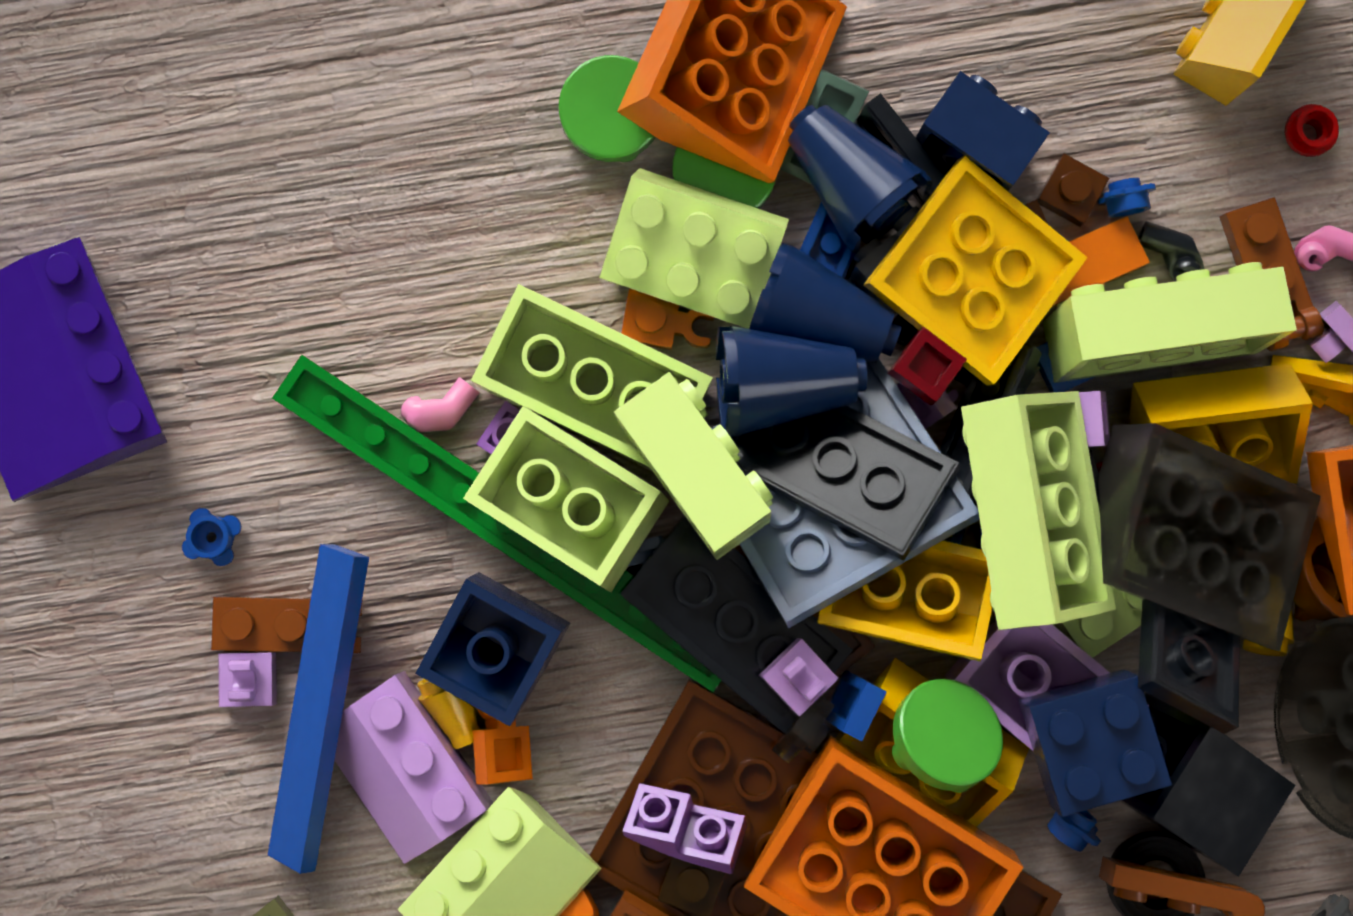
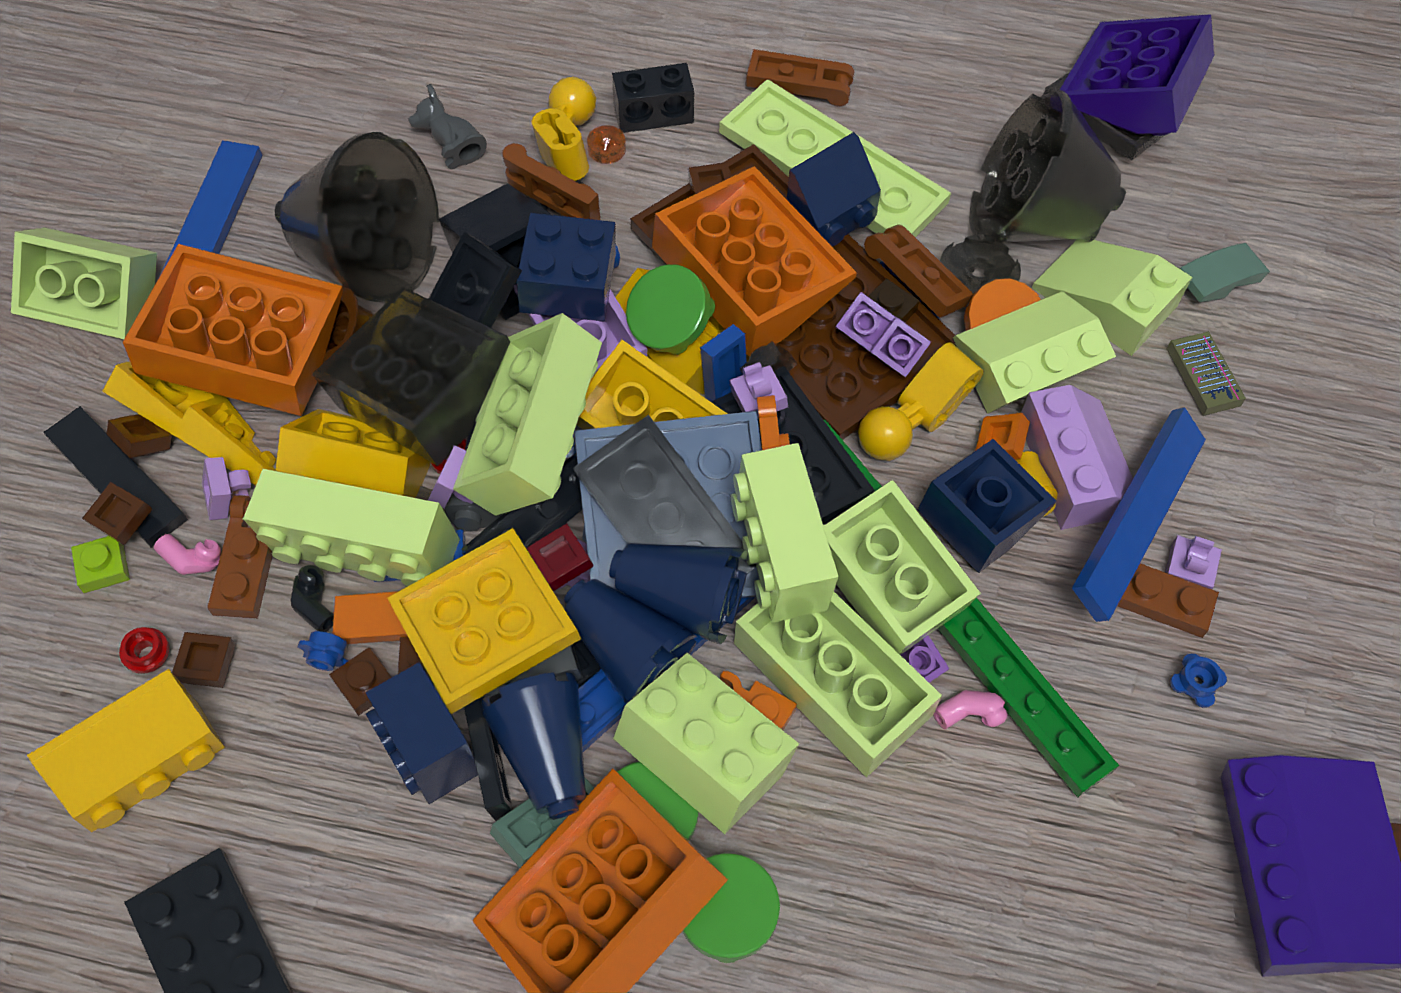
camera: 155 degrees left, 25 degrees down
none -> reddish brown plate [172,632,236,688]
none -> orange plate [757,395,790,450]
none -> yellow beam [858,342,984,461]

